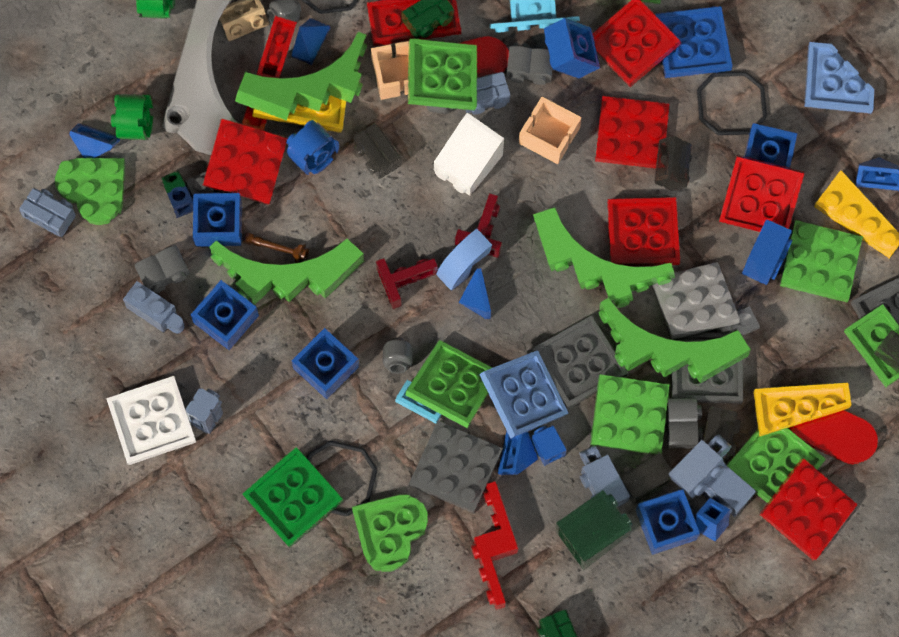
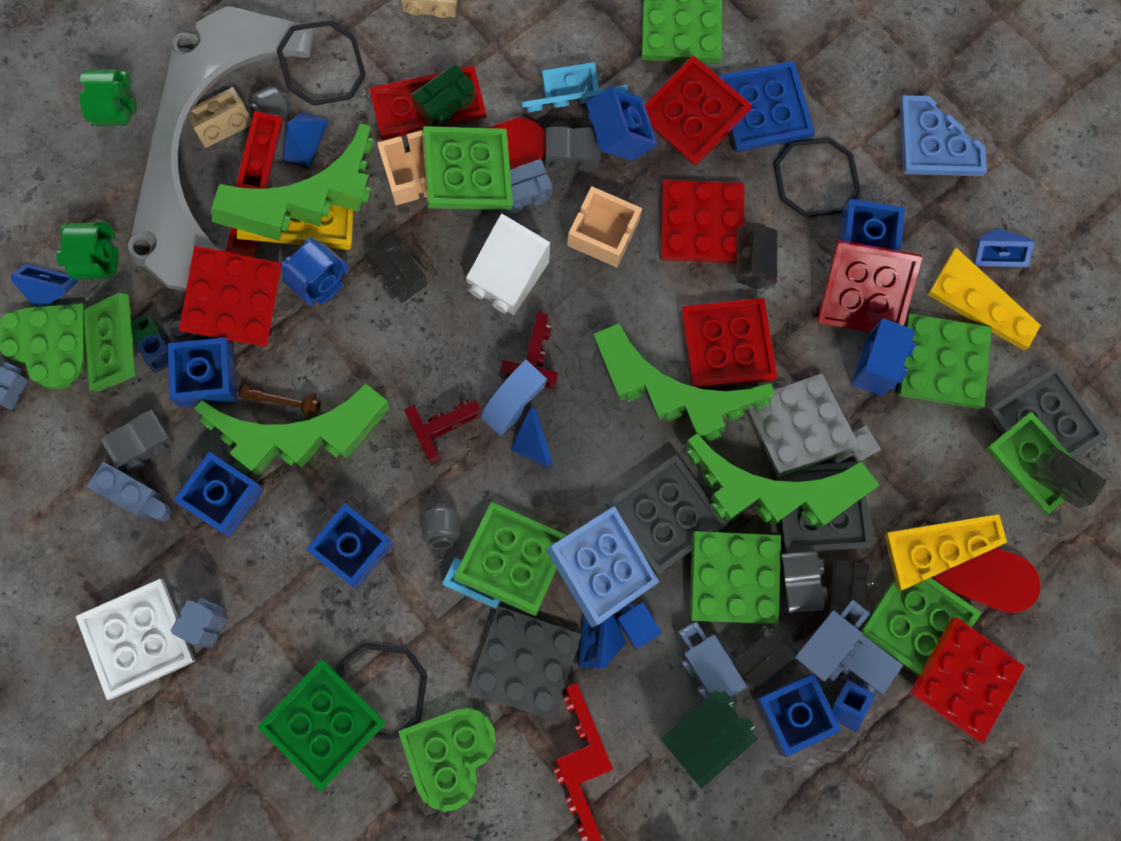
camera: 10 degrees left, 5 degrees up
none -> bright green plate [83,293,135,392]

